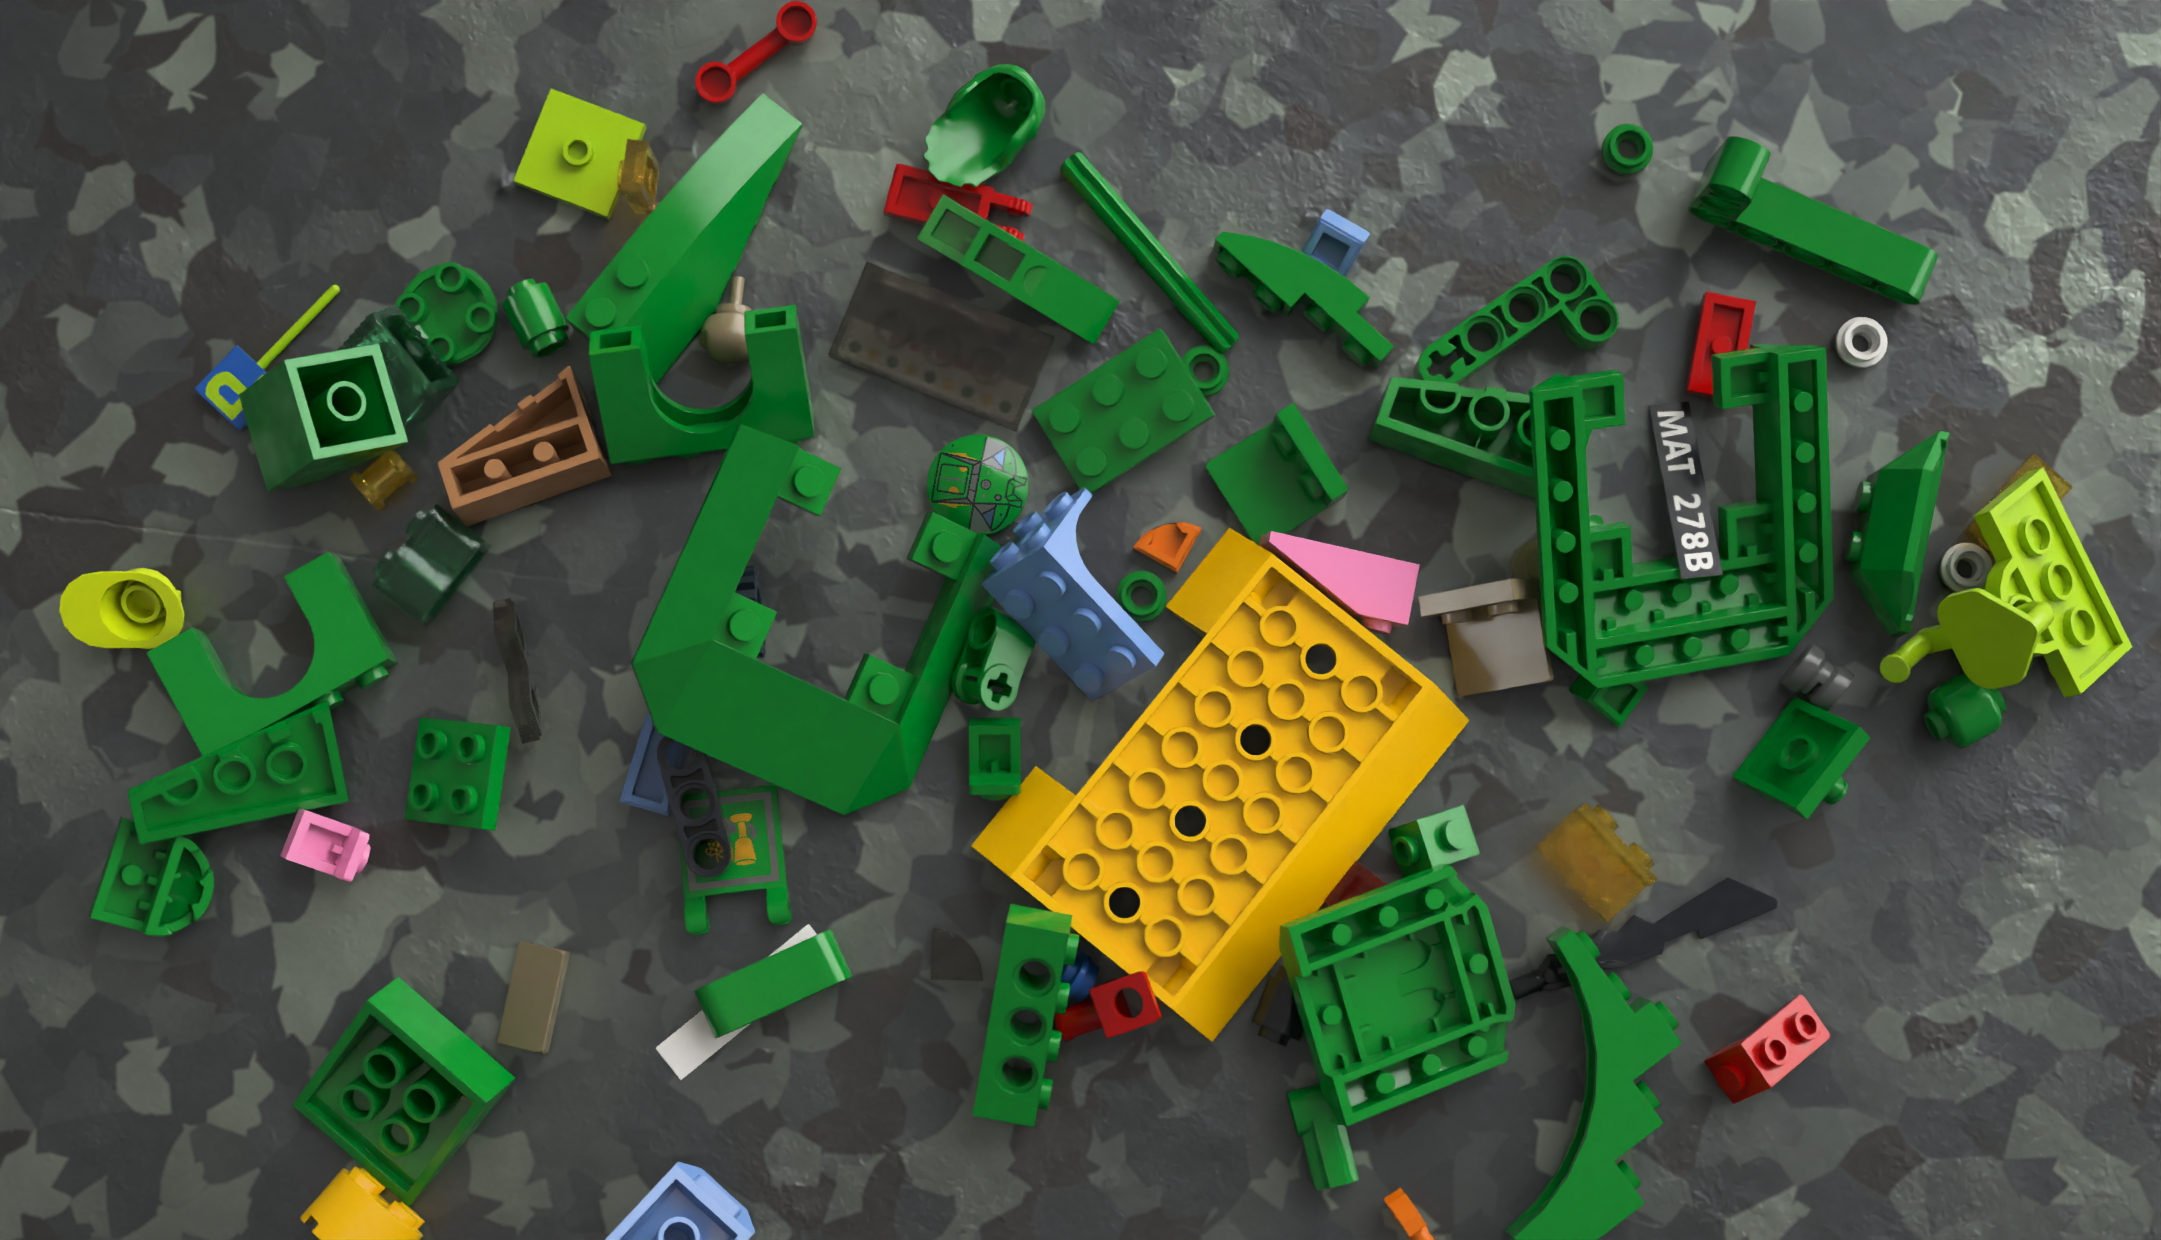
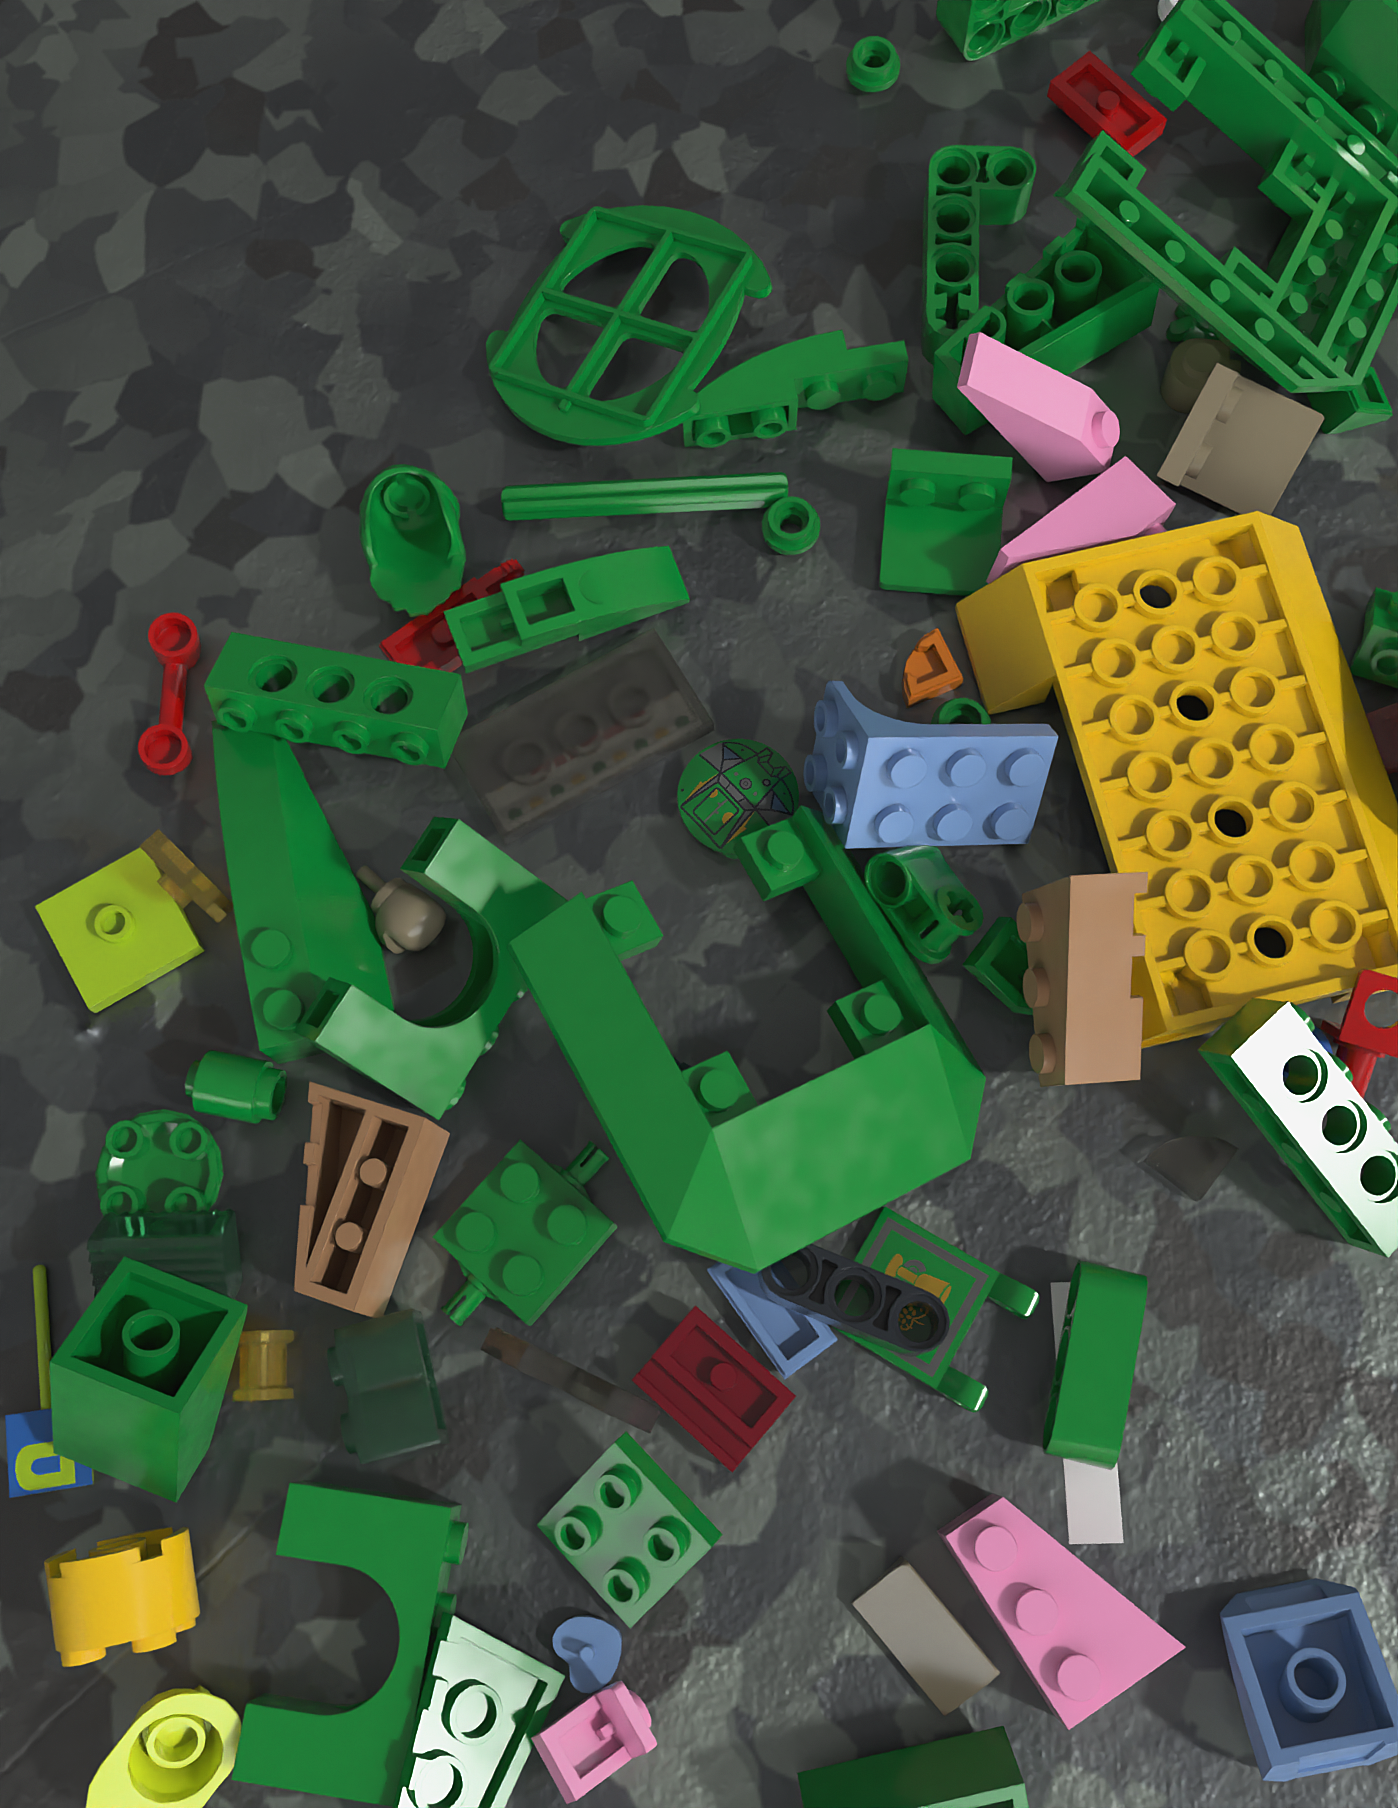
camera: 45 degrees left, 10 degrees down
green plate [1032,328,1216,494] -> none
medium blue slope [1301,209,1370,277] -> none
black sticker [1649,401,1723,579] -> none
none -> yellow brick [44,1527,200,1667]
none -> green brick [204,632,468,769]
none -> green plate [433,1139,618,1327]
none -> green window [486,205,773,446]
none -> medium blue piece [553,1615,622,1693]
none -> dark red plate [632,1305,796,1473]
none -> bright pink wedge [937,1493,1186,1730]
none -> bright pink slope [957,332,1120,482]
none -> medium nougat wedge [1017,872,1148,1087]

